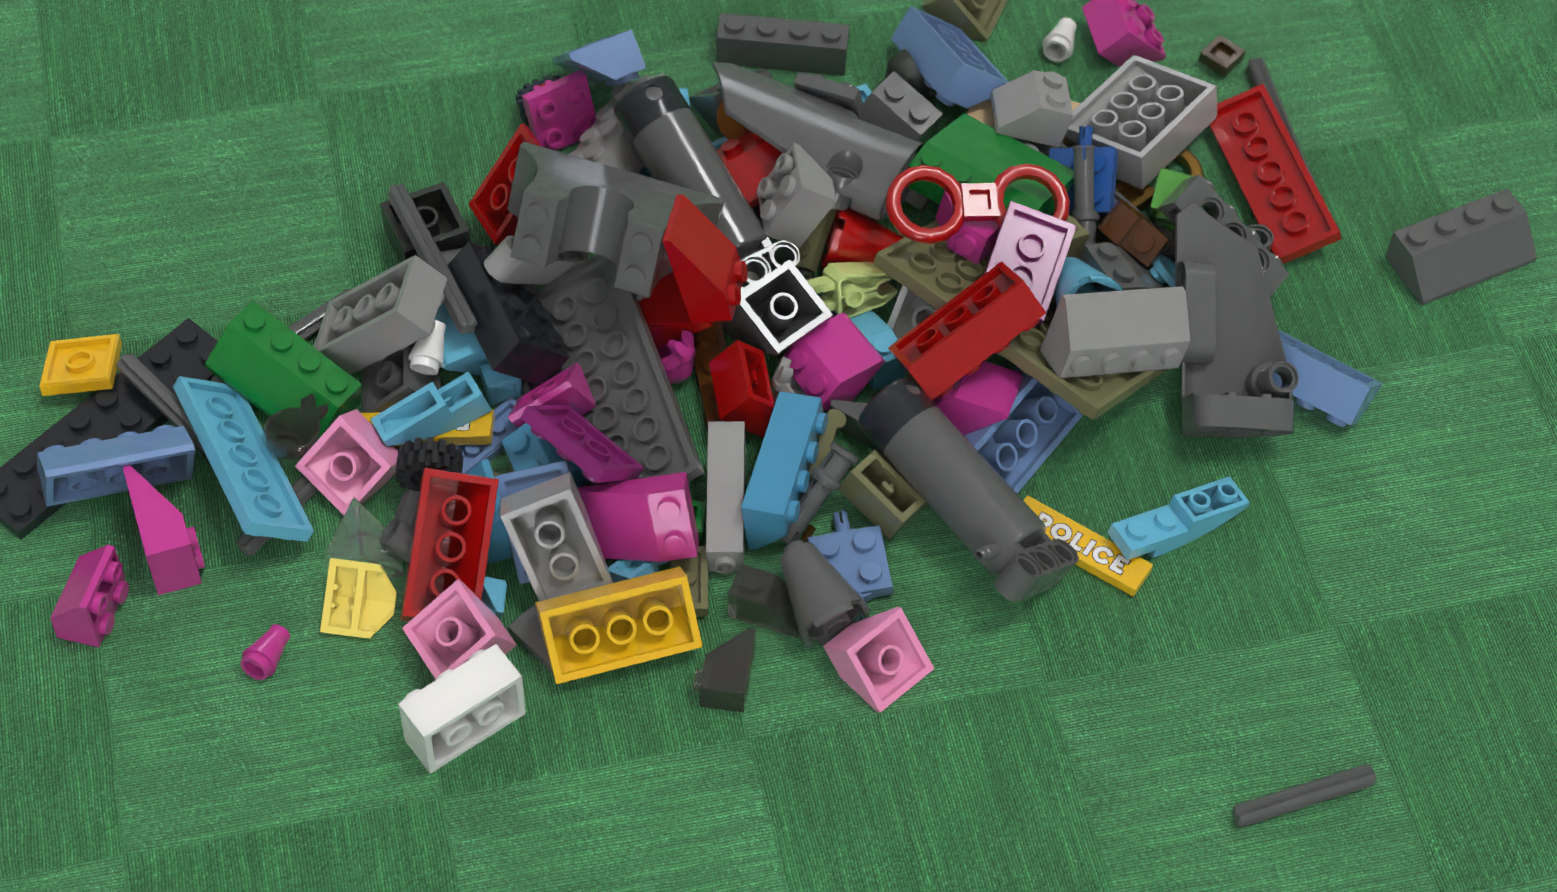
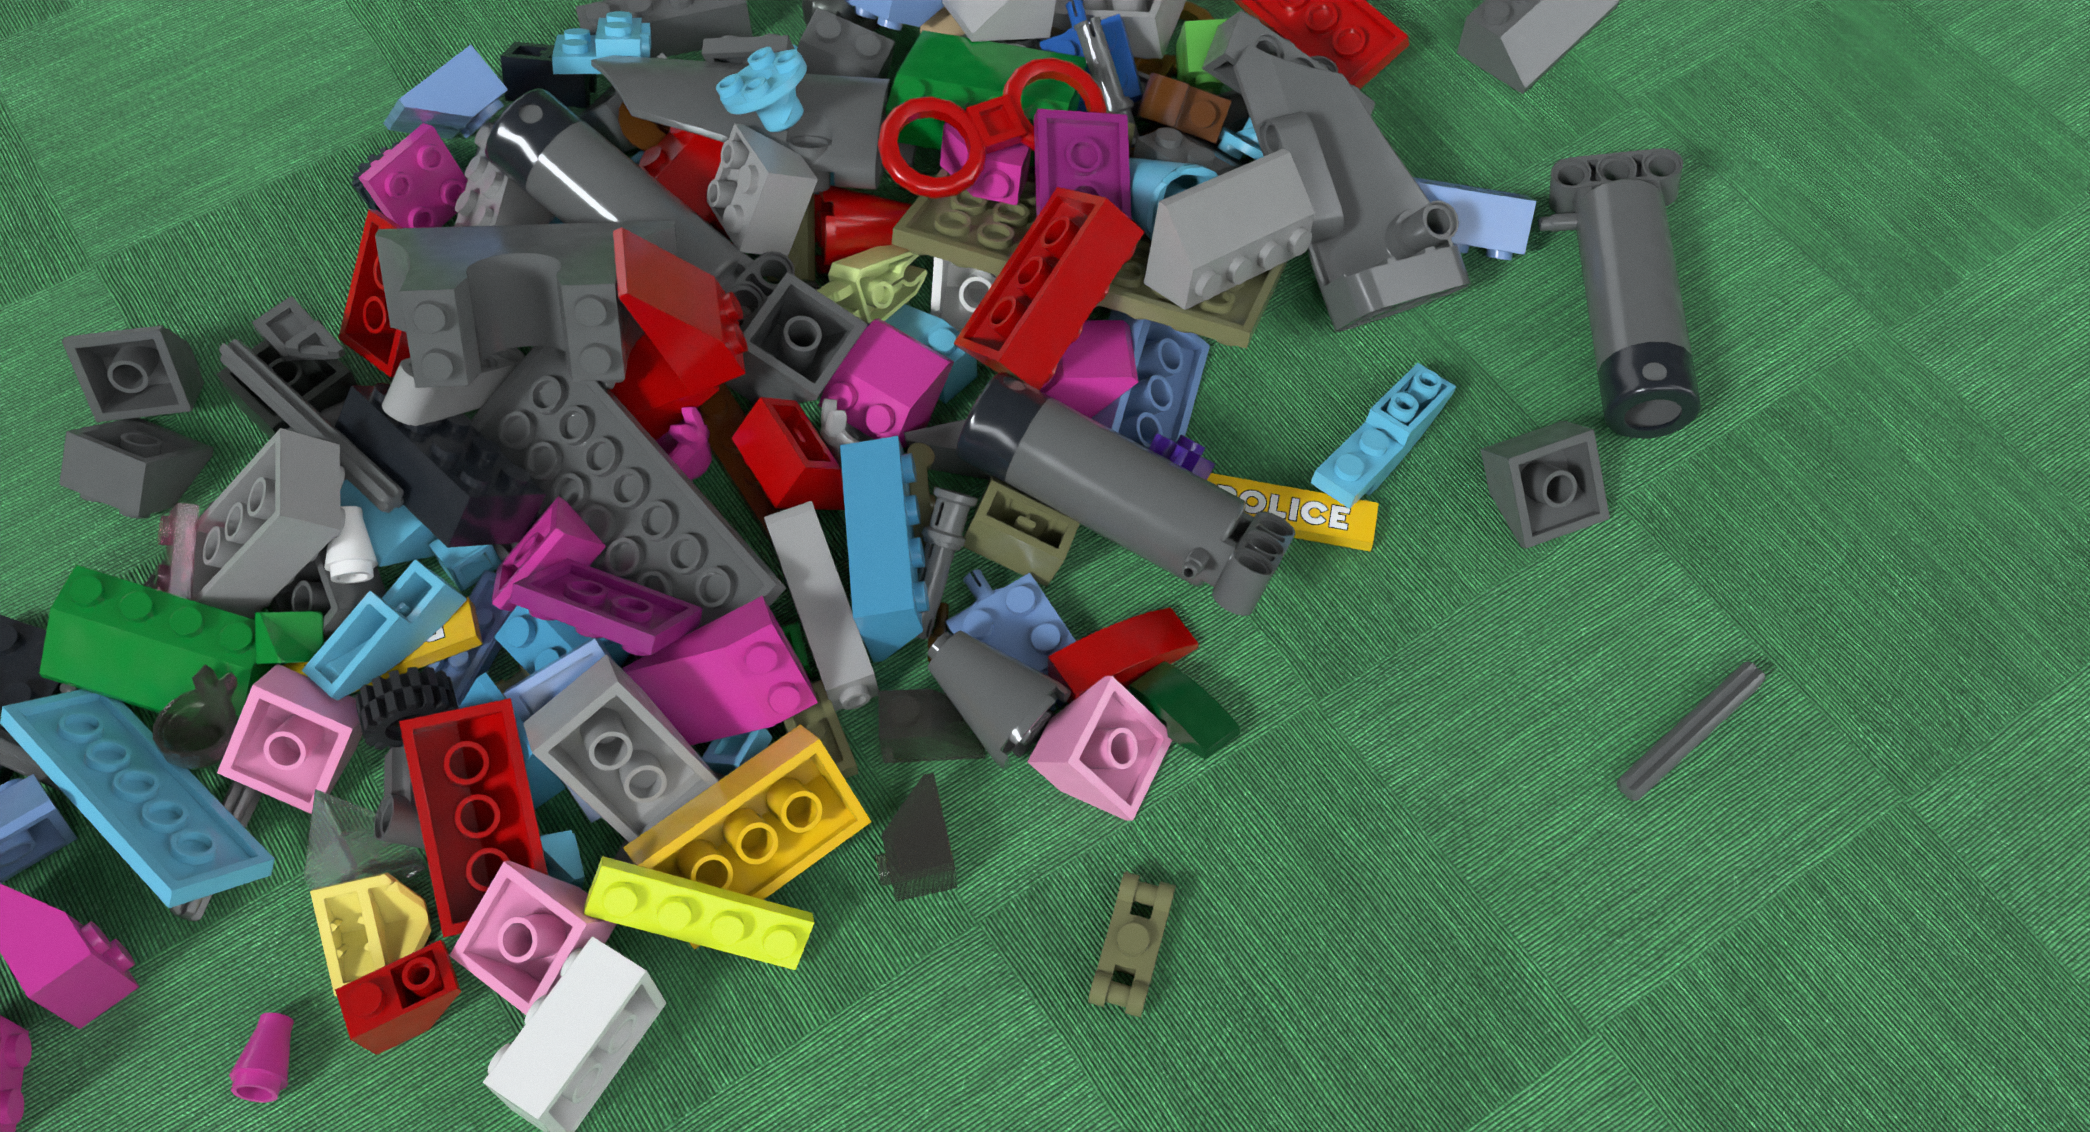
camera: 20 degrees left, 5 degrees up
none -> dark grey slope [59,418,214,519]
none -> dark grey slope [62,325,204,422]
none -> plate [153,503,199,600]
none -> dark grey slope [252,296,346,361]
none -> green slope [255,611,324,664]
none -> red slope [335,940,461,1055]
none -> black hinge [500,42,597,108]
none -> medium azure plate [552,11,652,74]
none -> neon yellow plate [584,856,814,970]
none -> medium azure plate [716,47,807,132]
none -> red slope [1048,607,1199,704]
none -> olive plate [1088,871,1176,1018]
none -> dark green slope [1129,661,1240,760]
none -> dark purple plate [1148,433,1215,480]
none -> dark grey slope [1481,420,1610,549]
none -> dark grey piece [1538,148,1701,439]

